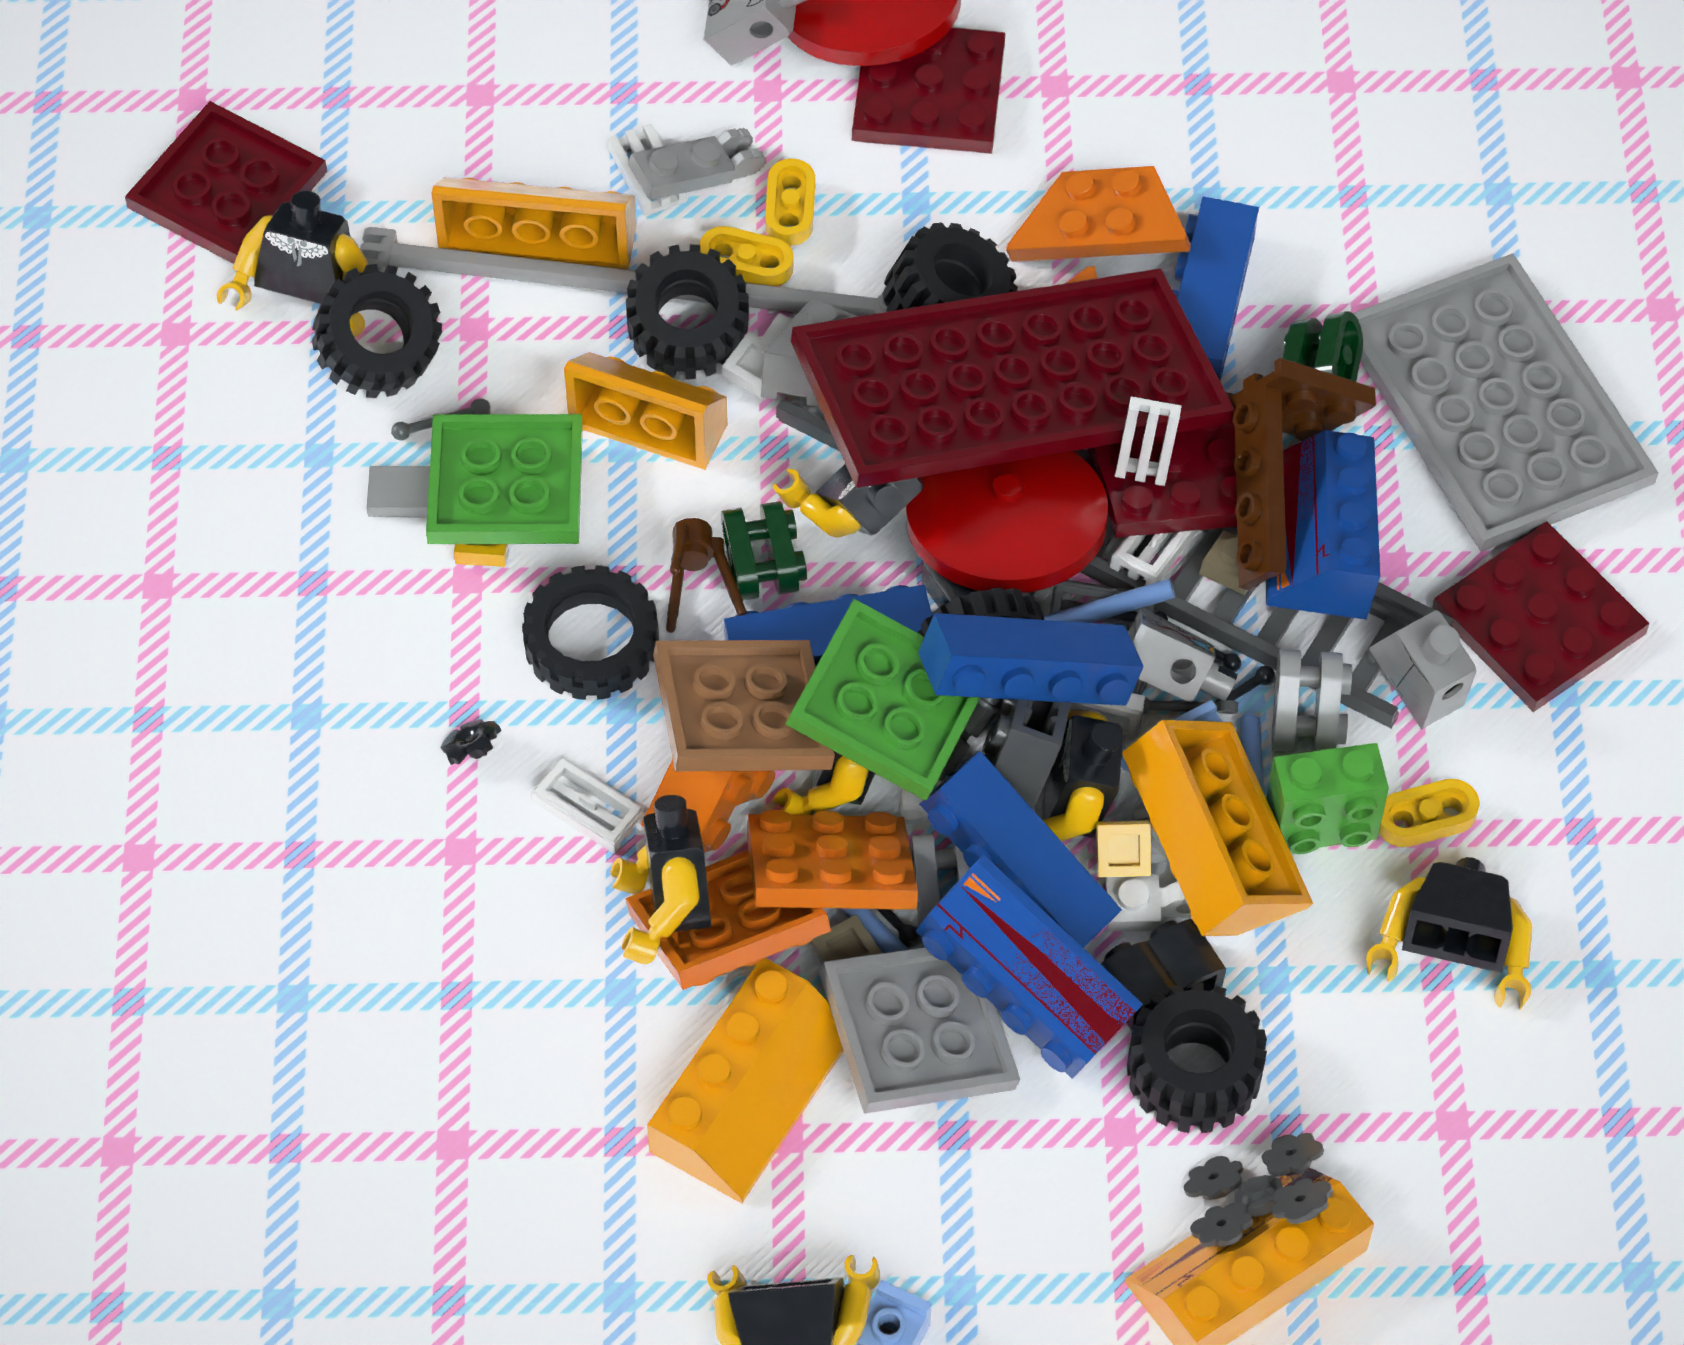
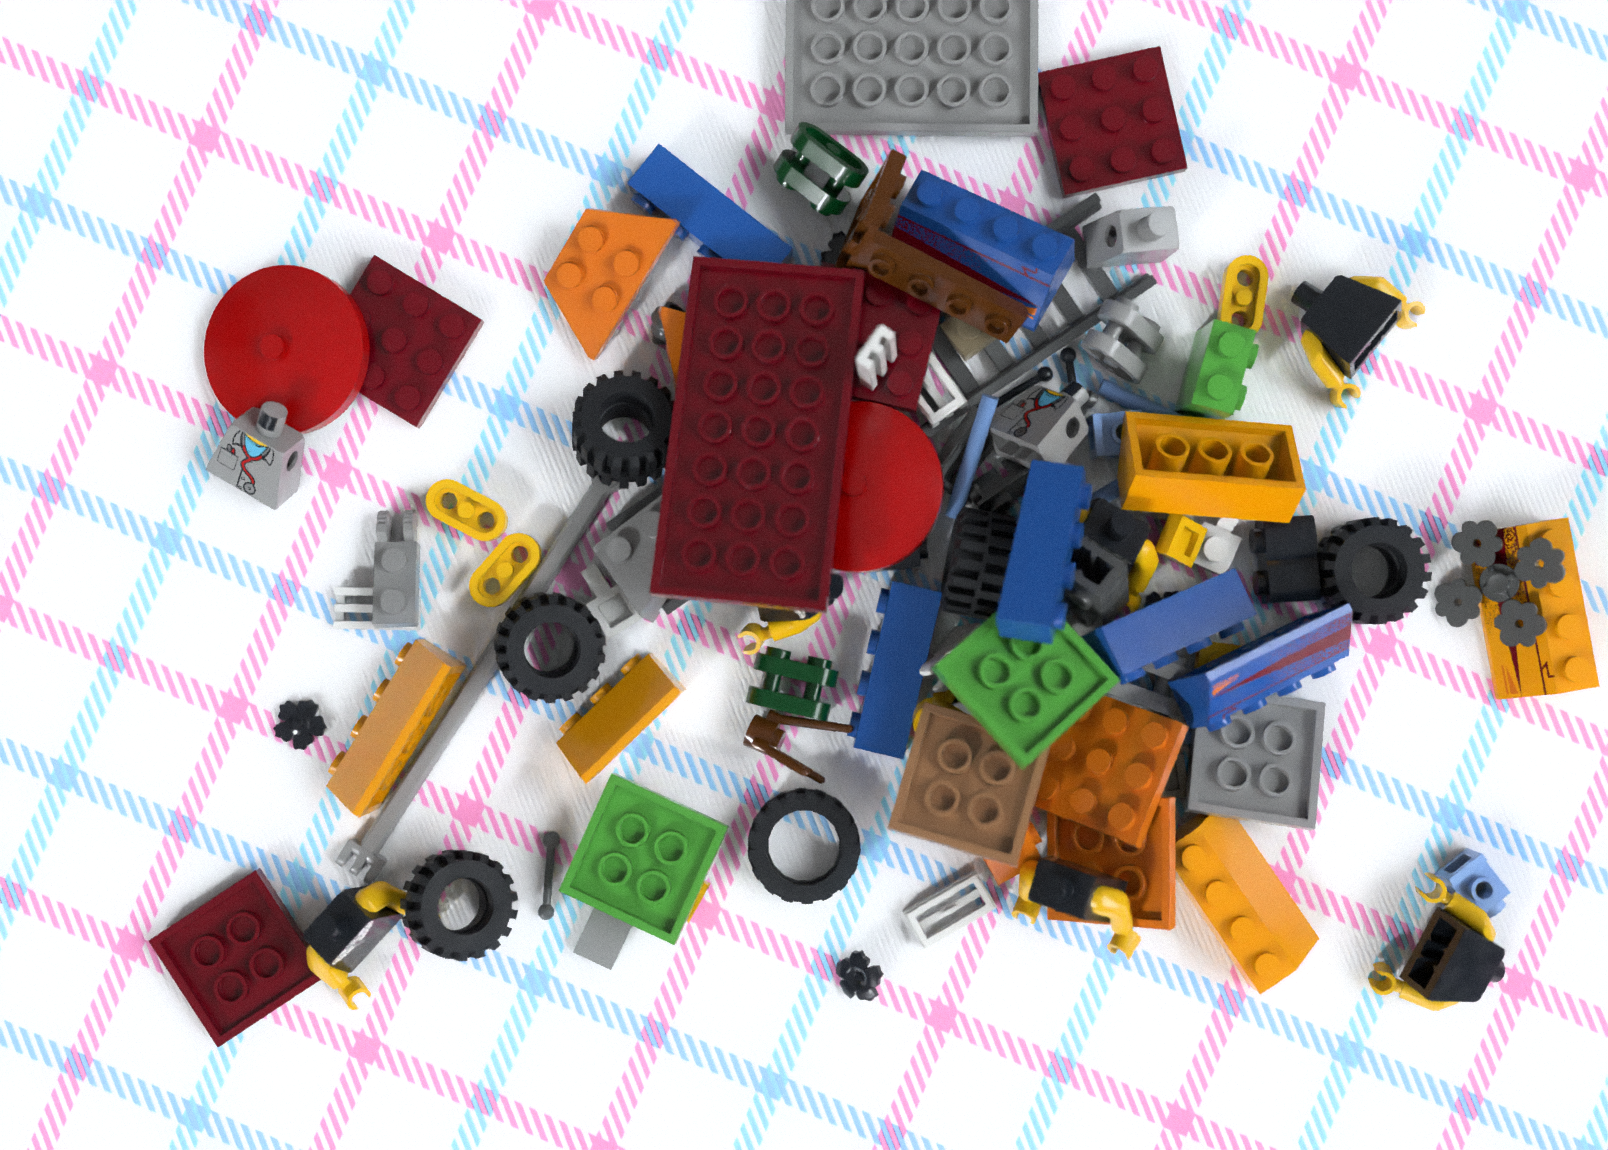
camera: 65 degrees left, 30 degrees up
none -> black plant [273,699,327,750]

